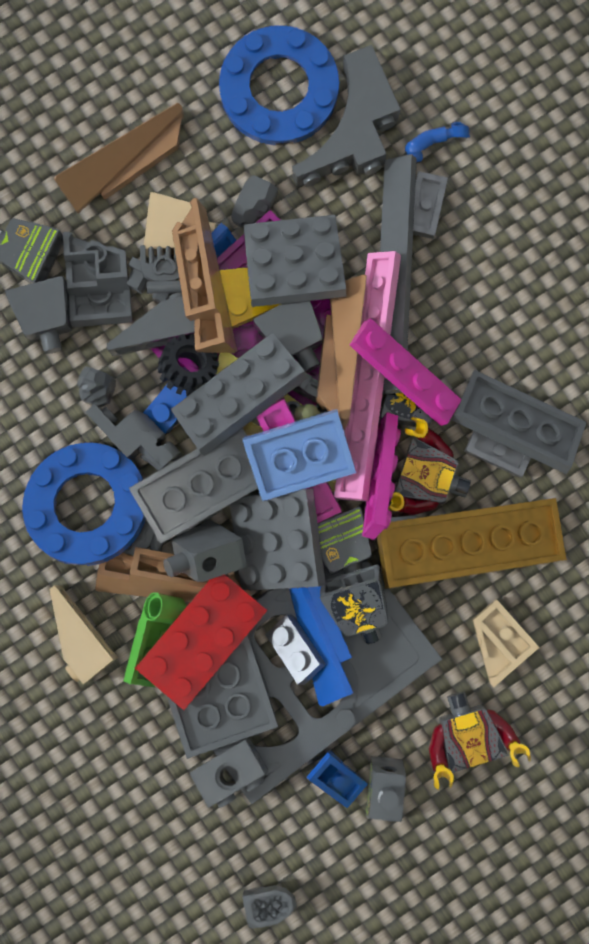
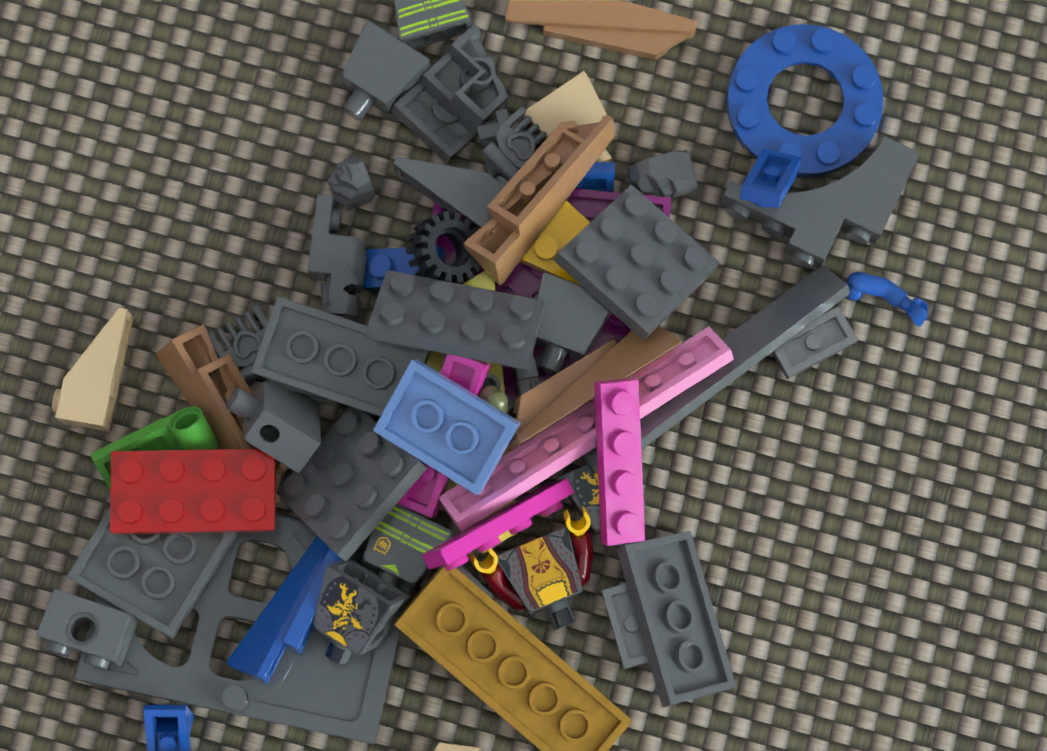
camera: 45 degrees right, 5 degrees down
blue plate [22,443,146,566] -> none
plate [265,614,326,685] -> none
none -> blue plate [740,148,801,208]

